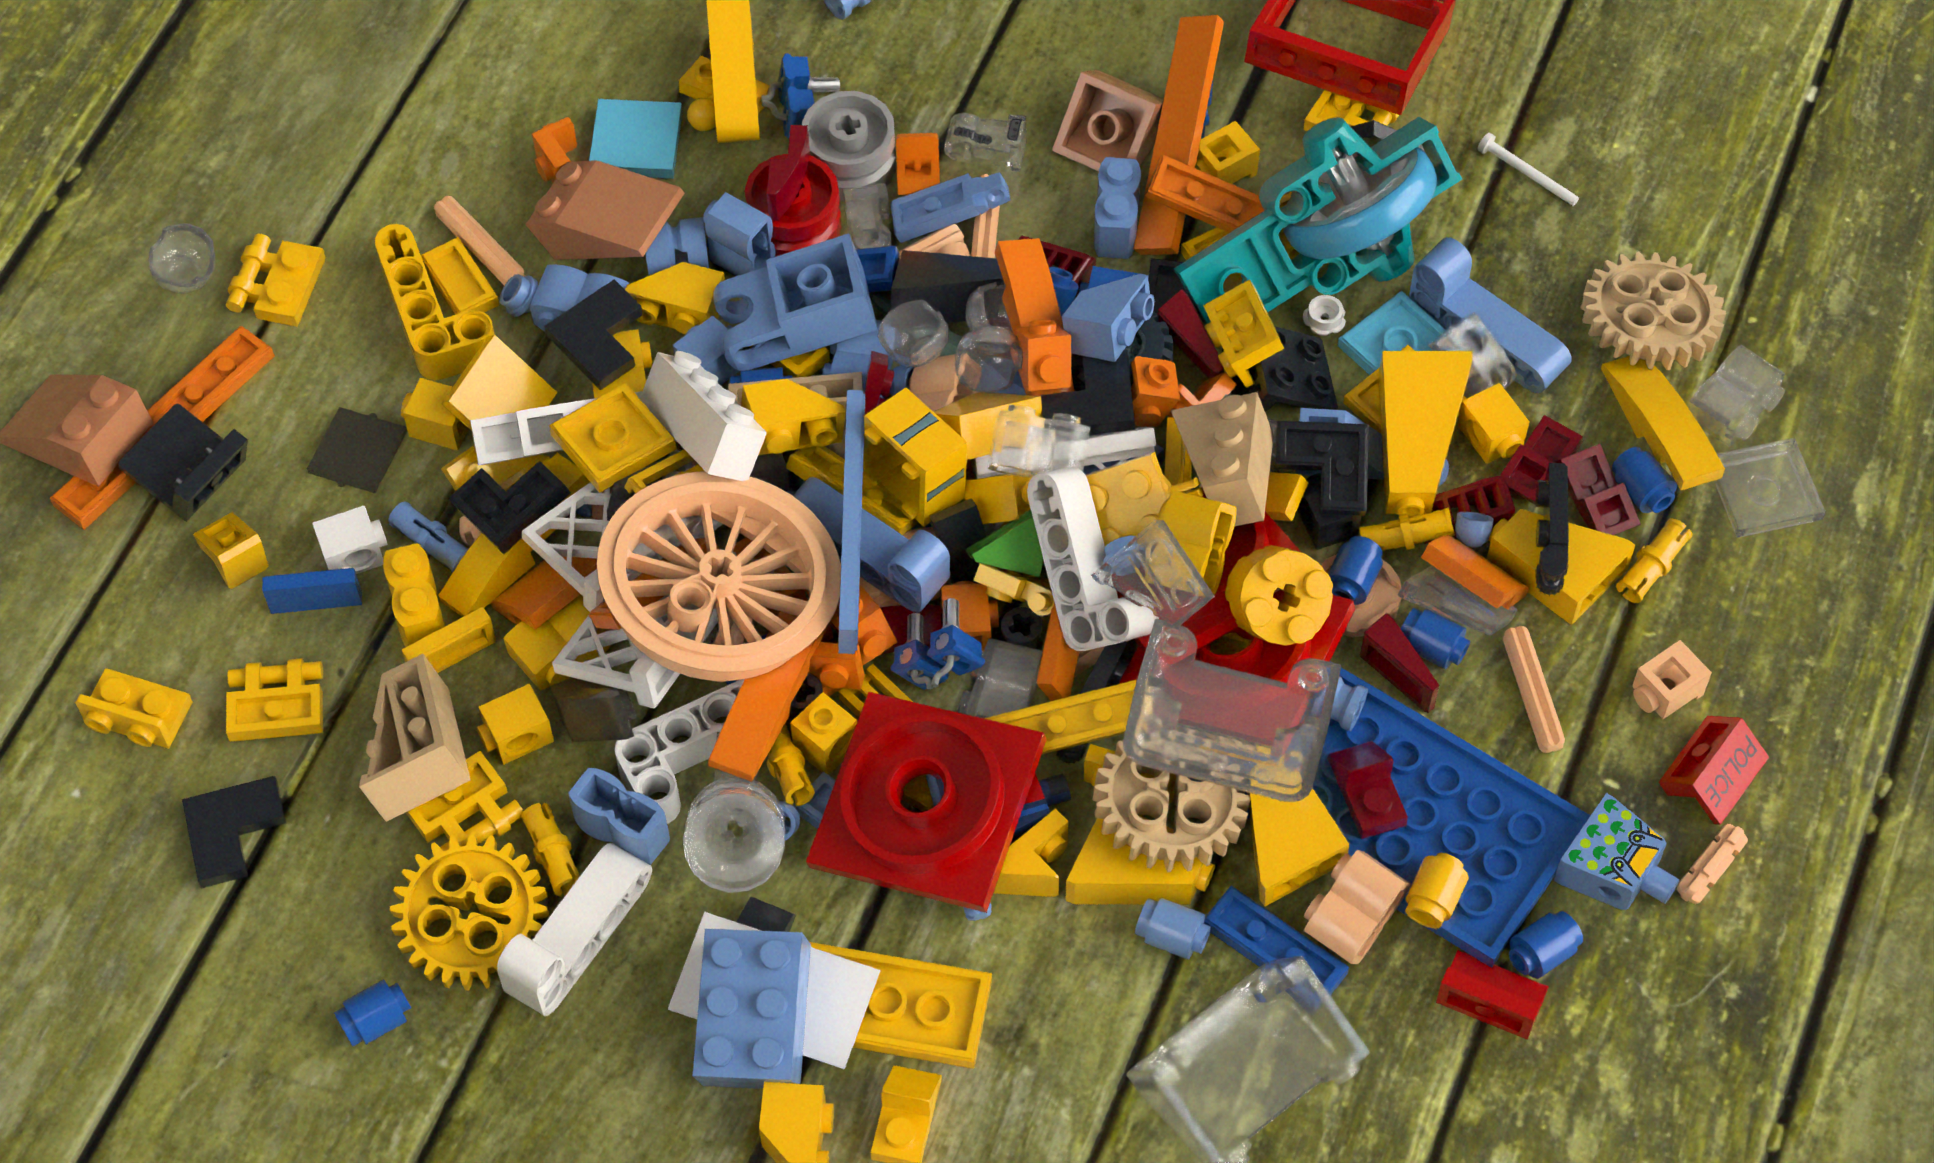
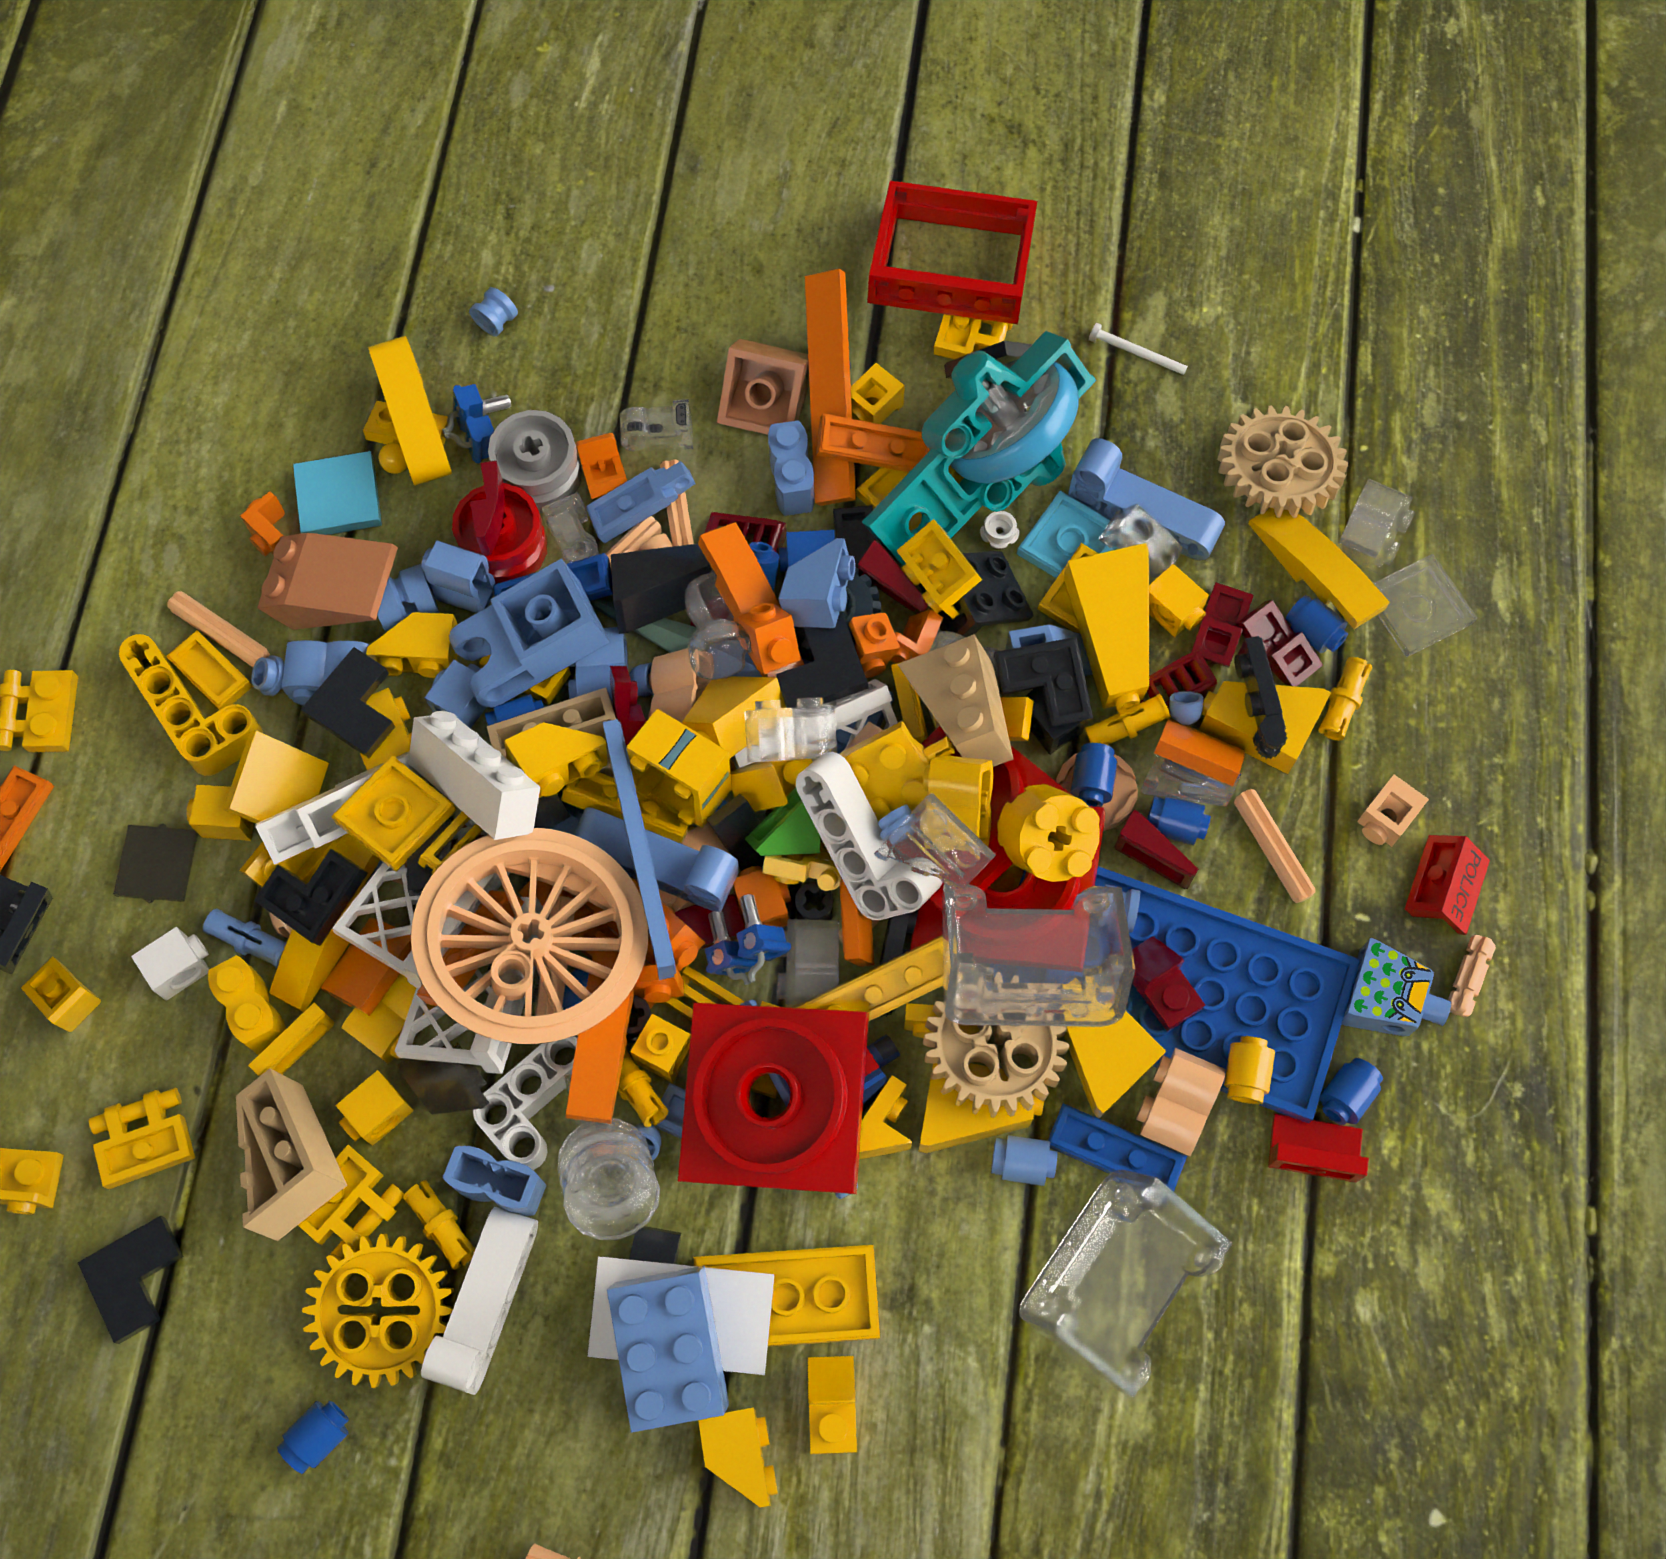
camera: 15 degrees left, 10 degrees up
blue tile [262,568,362,614] -> none
clear hair [878,300,949,368] -> none

